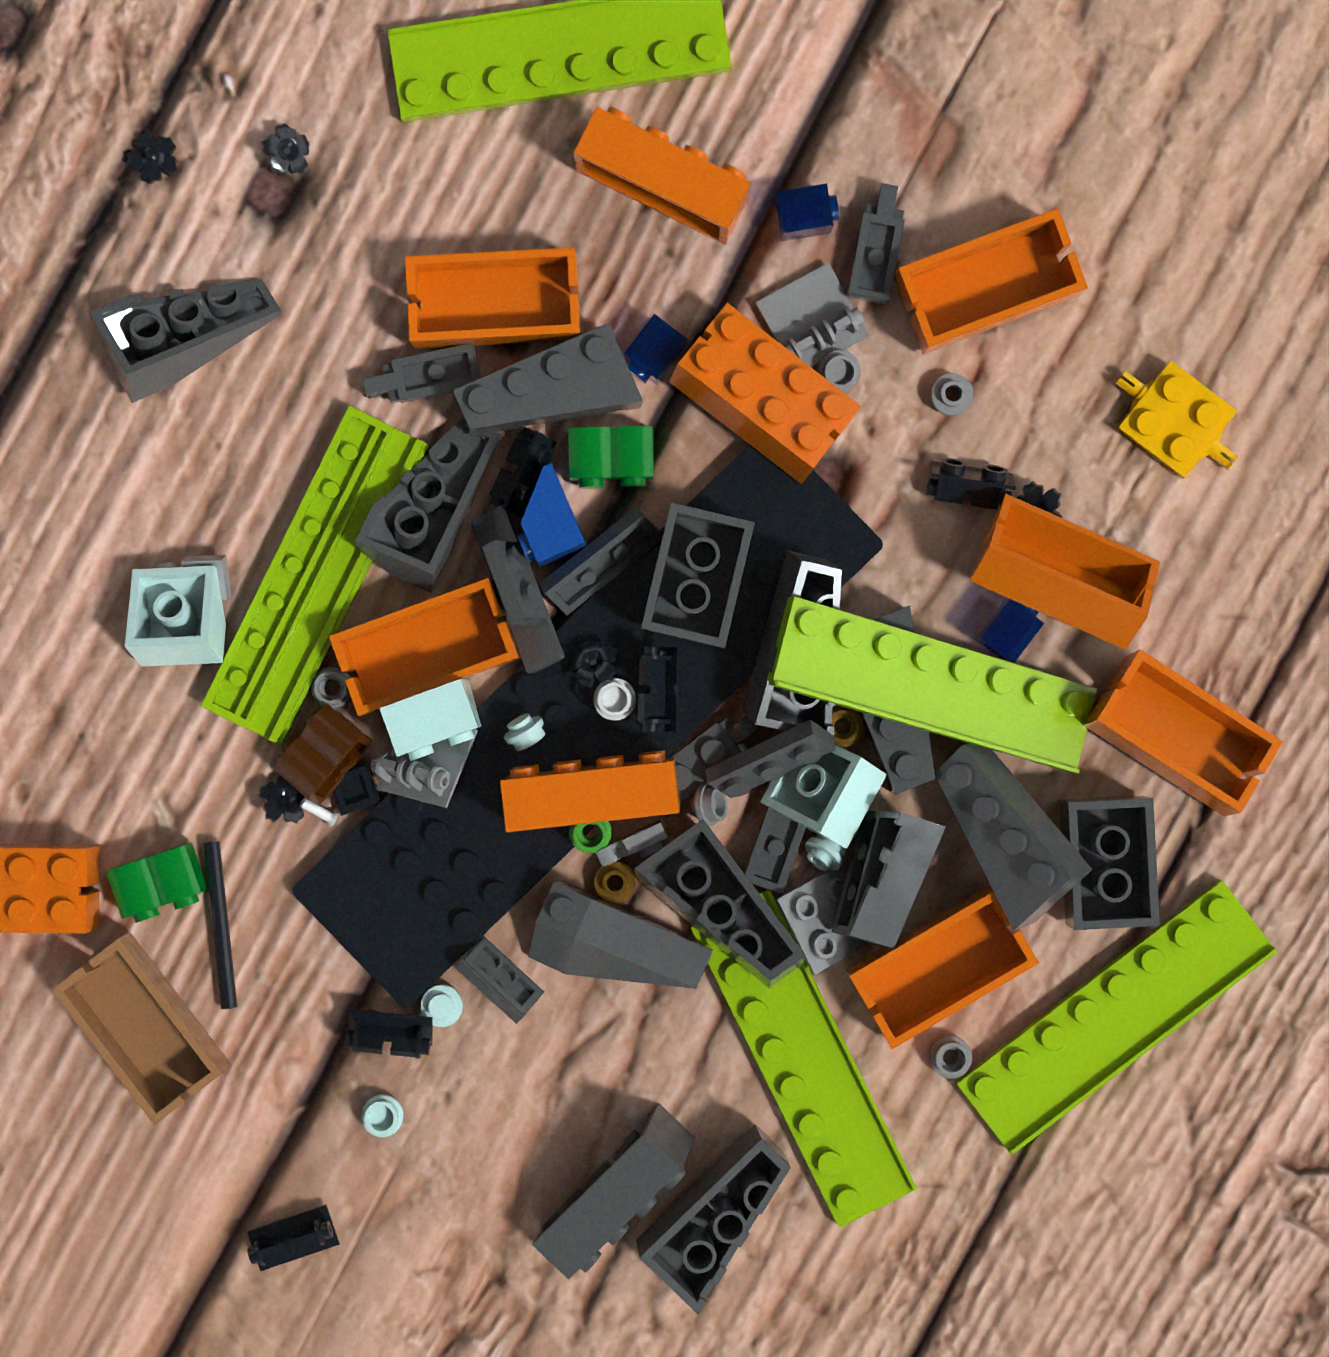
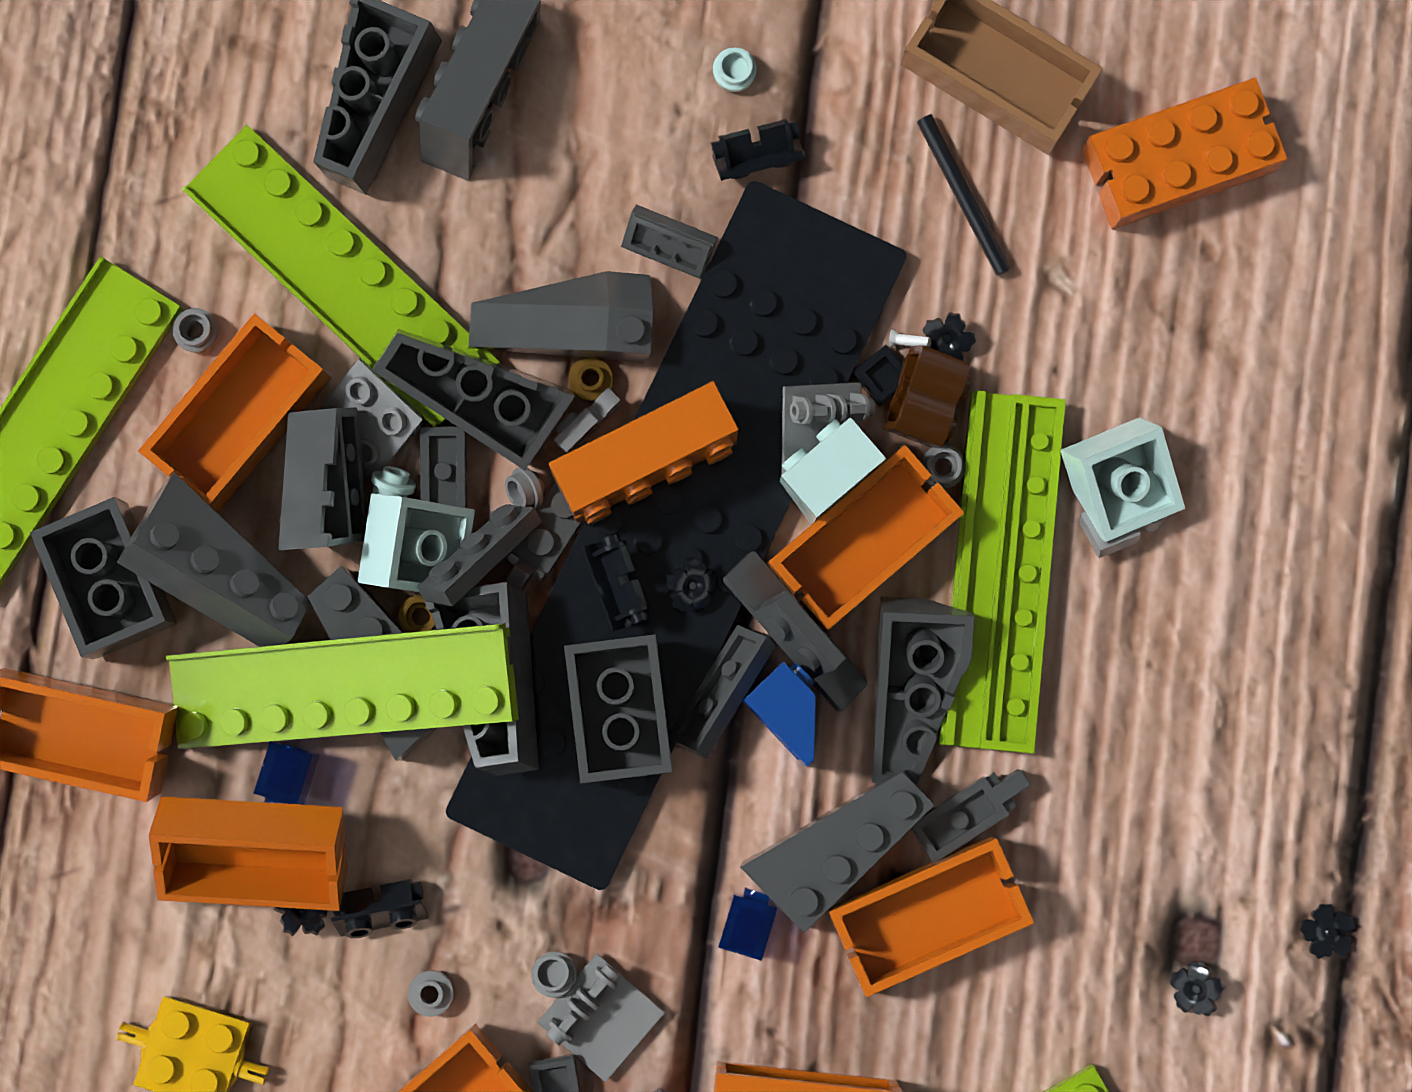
camera: 150 degrees right, 5 degrees down
dark grey wedge [89,279,281,403] -> none
green brick [105,842,207,923] -> none
light aqua plate [421,984,463,1027] -> none
black hinge [489,427,557,518] -> none
light aqua plate [504,713,545,751] -> none
green brick [568,426,654,489] -> none
bright green plate [569,821,612,853] -> none
white plate [594,678,636,720] -> none
orange piece [669,303,862,484] -> none

